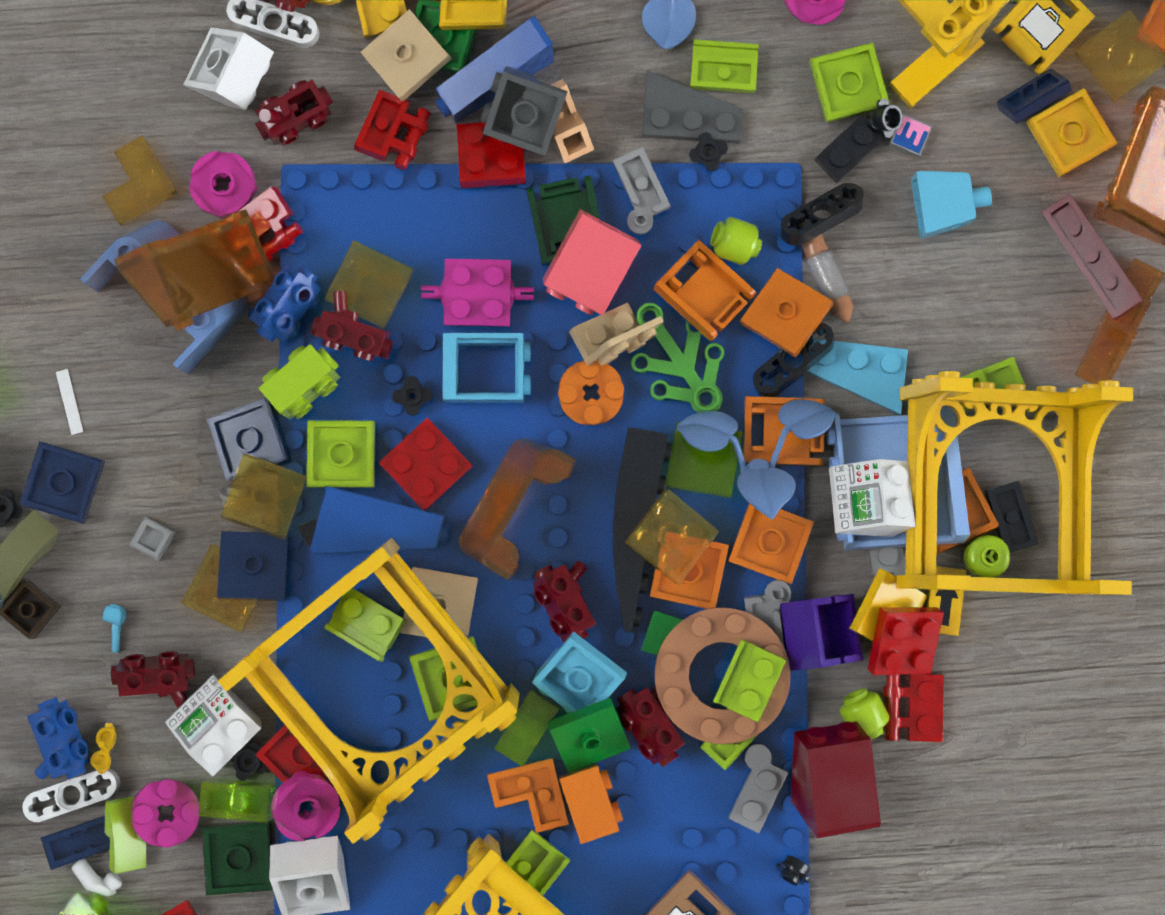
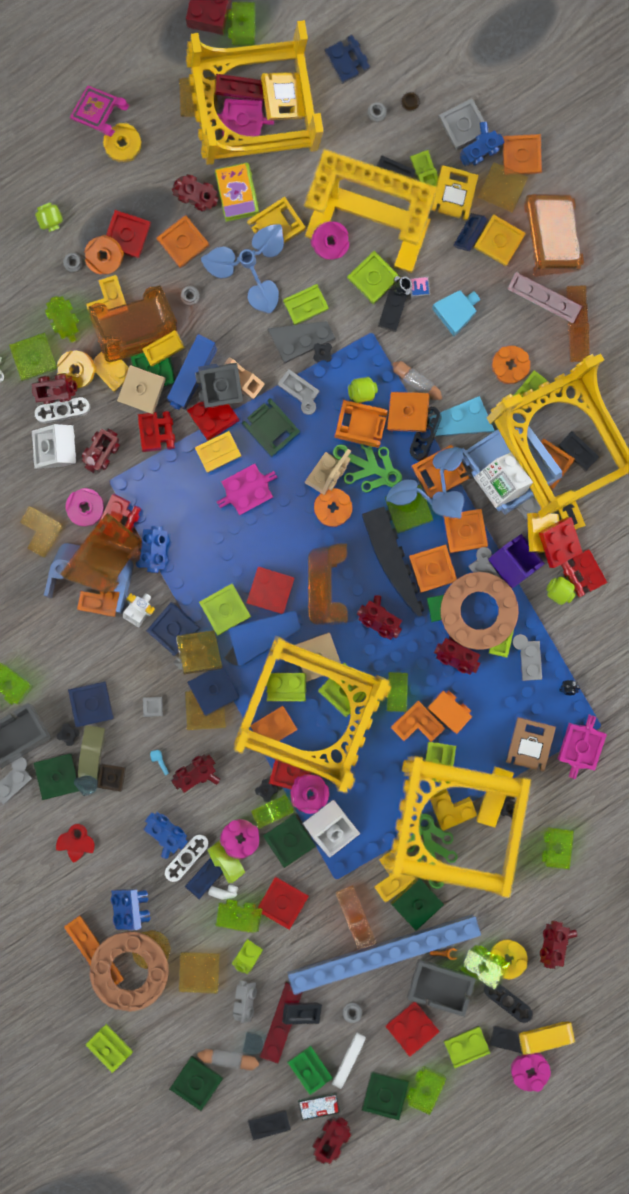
camera: 30 degrees left, 0 degrees up
white piece [56,369,84,435] -> none
yellow piece [90,723,117,774] -> none
white slope [165,674,261,776] -> none
lime brick [258,344,341,420] -> none
dark red brick [311,291,393,361] -> none
clear yellow plate [324,240,414,330] -> none
black plate [392,376,432,416] -> none
medium azure window [443,333,531,403] -> none
medium azure plate [532,631,627,714] -> none
coral brick [542,209,641,315] -> none
green plate [547,697,631,773] -> none
clear yellow plate [625,489,719,585] -> none
lime plate [713,639,787,722] -> none
black beam [781,183,864,246] -> none
dark red slope [791,721,881,838] -> none
lime head [963,535,1010,578] -> none
none -> orange plate [77,576,120,617]
none -> white piece [123,593,155,628]
none -> yellow plate [195,431,242,473]
none -> orange plate [250,706,298,741]
none -> orange plate [492,346,530,384]

